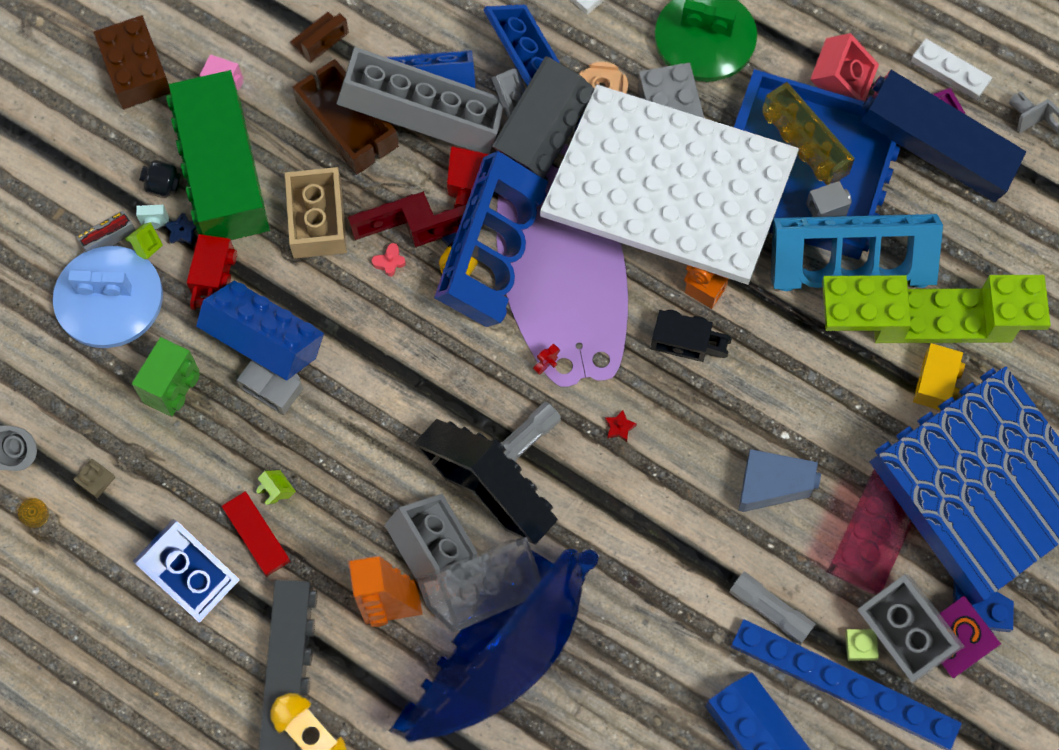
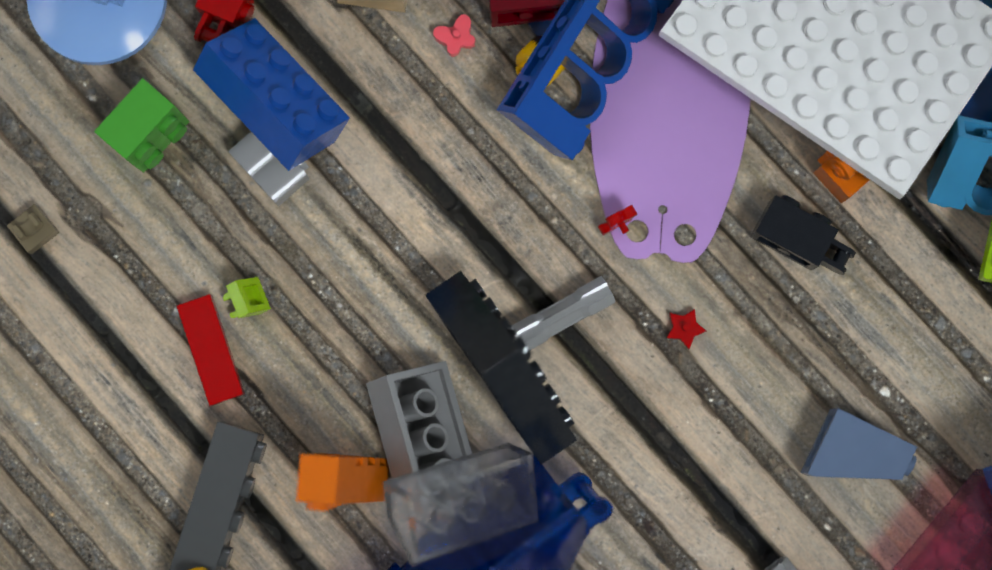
camera: 15 degrees right, 15 degrees up
slope [133,519,240,623] -> none

